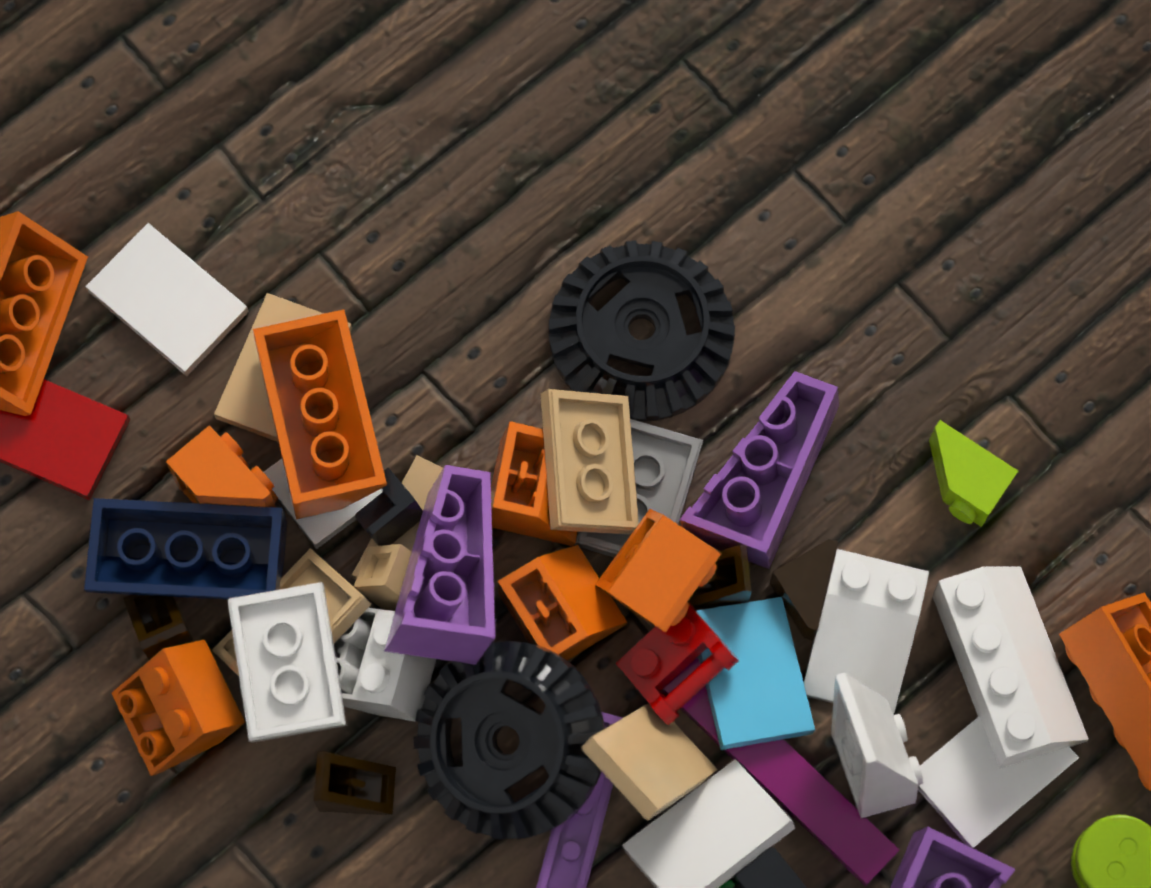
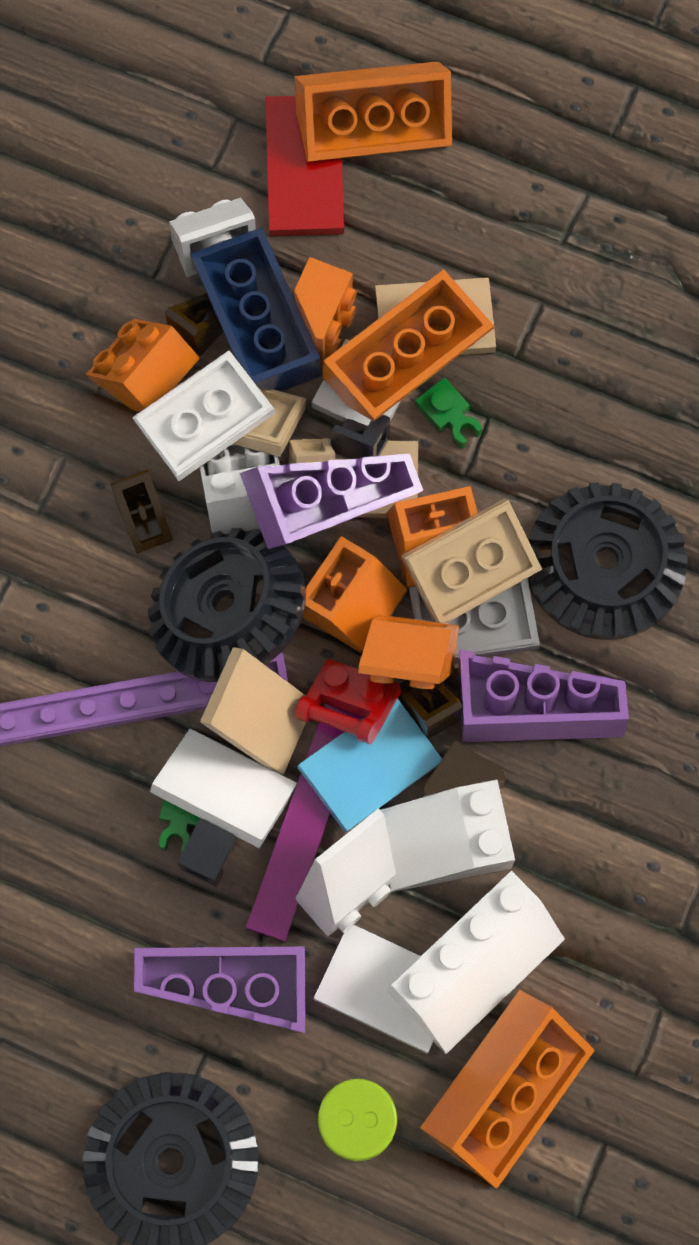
camera: 65 degrees right, 0 degrees up
white tile [86,223,249,376] -> none
lime slope [929,420,1018,527] -> none
none -> white slope [169,198,256,277]
none -> green plate [415,378,482,449]

